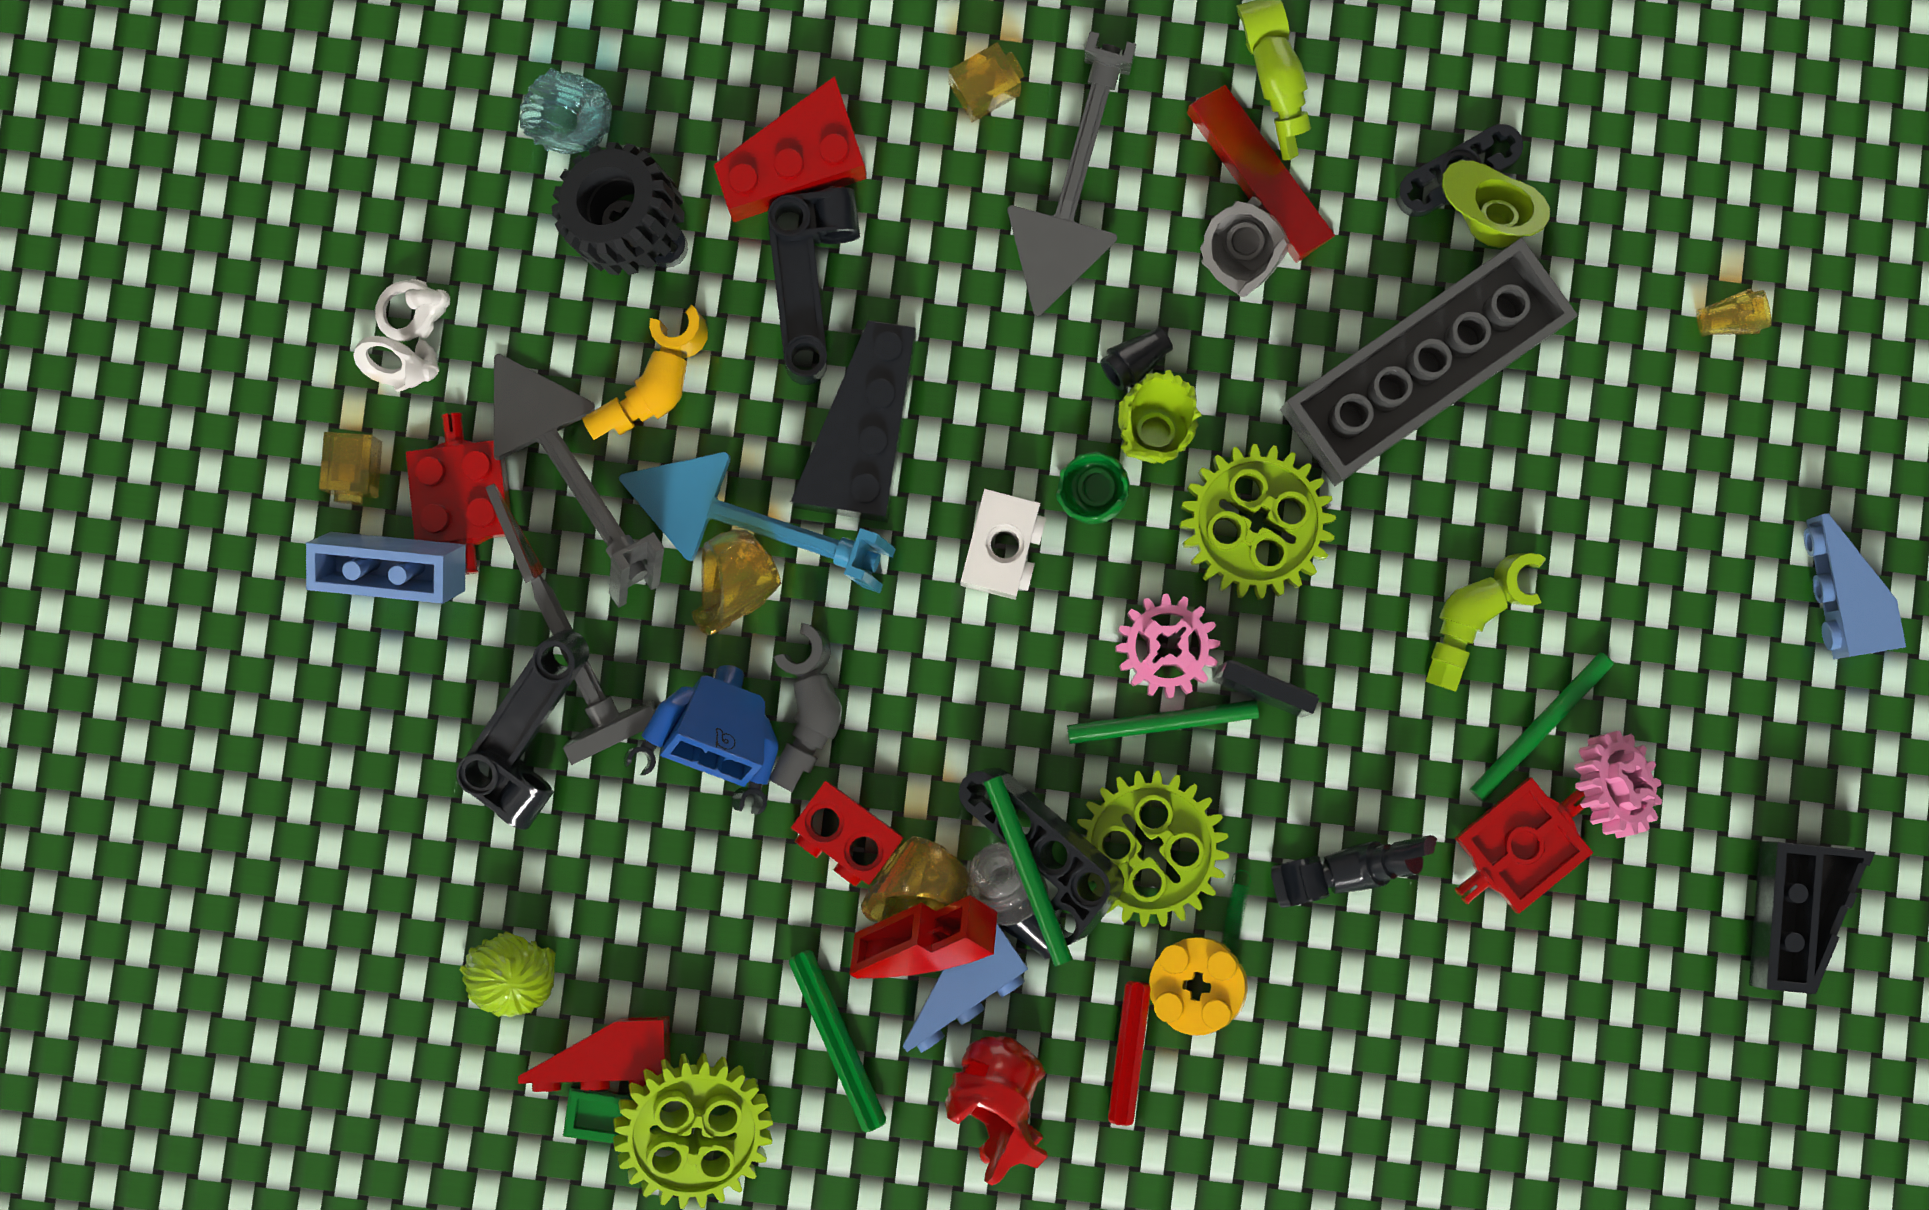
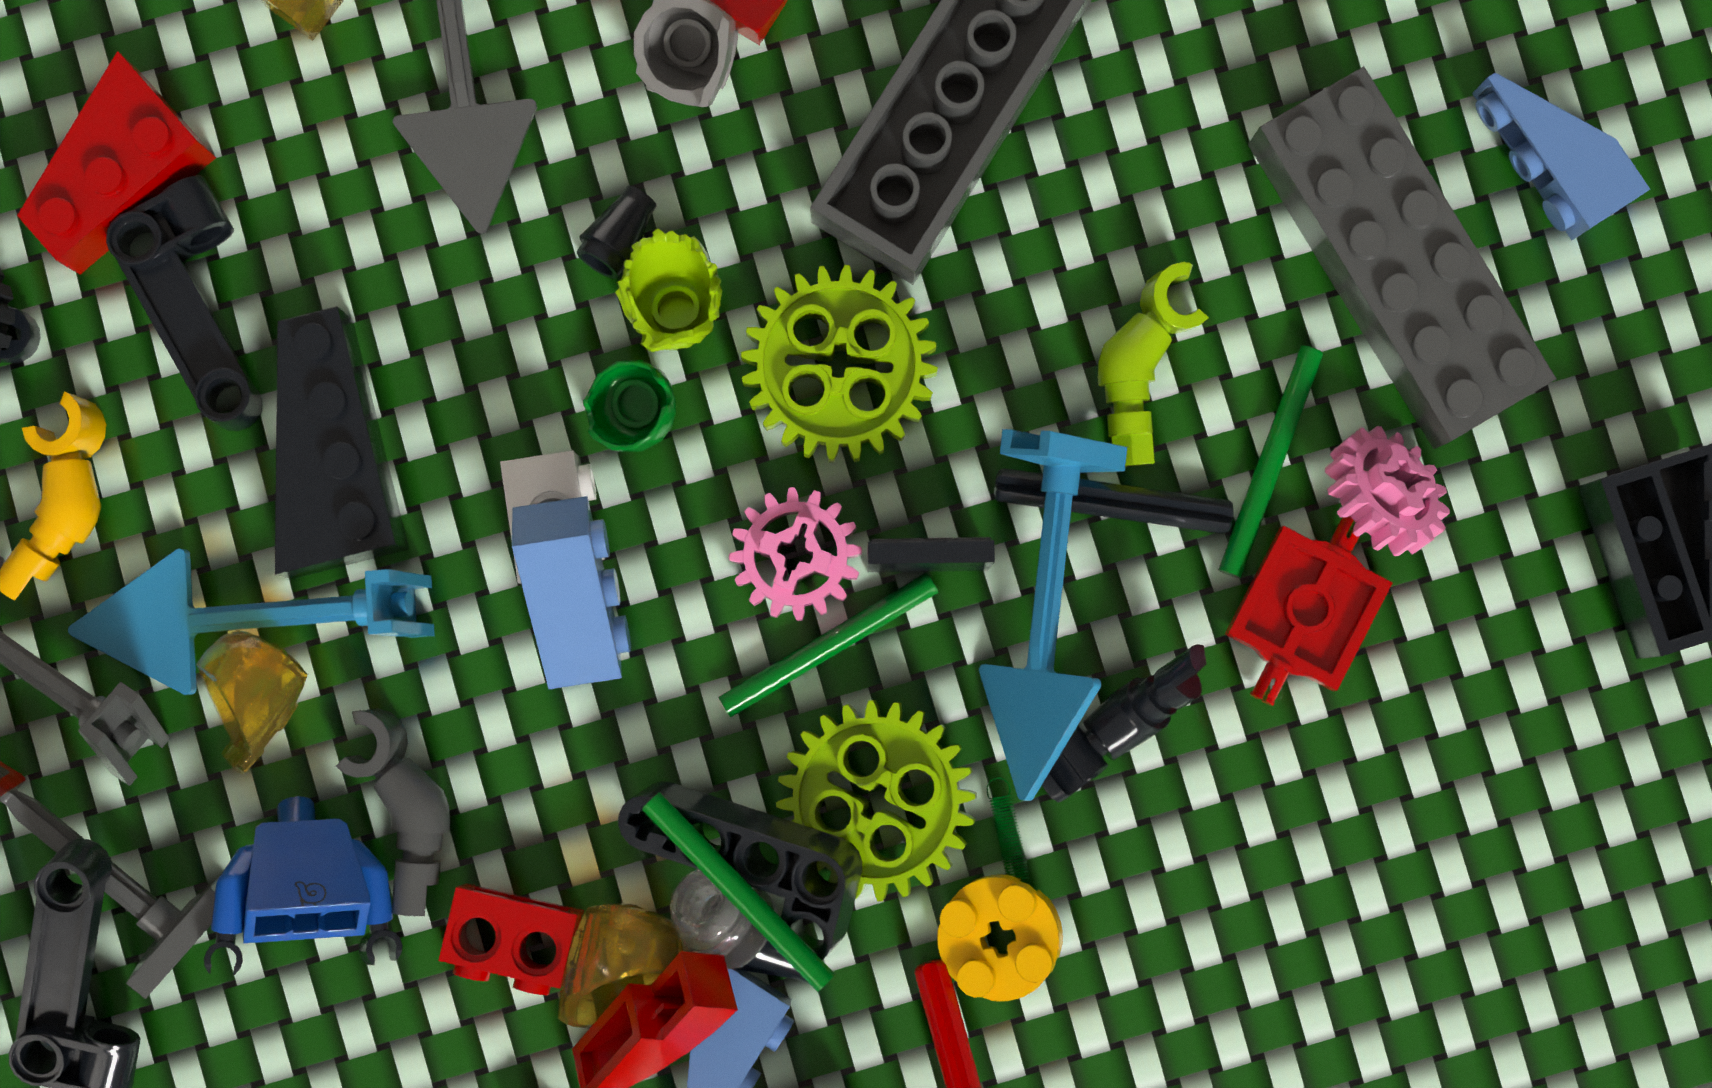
camera: 25 degrees left, 0 degrees up
none -> medium blue brick [512,496,631,689]
none -> dark azure piece [979,429,1127,801]
none -> black axle [994,468,1234,534]
none -> dark grey brick [1248,66,1557,449]

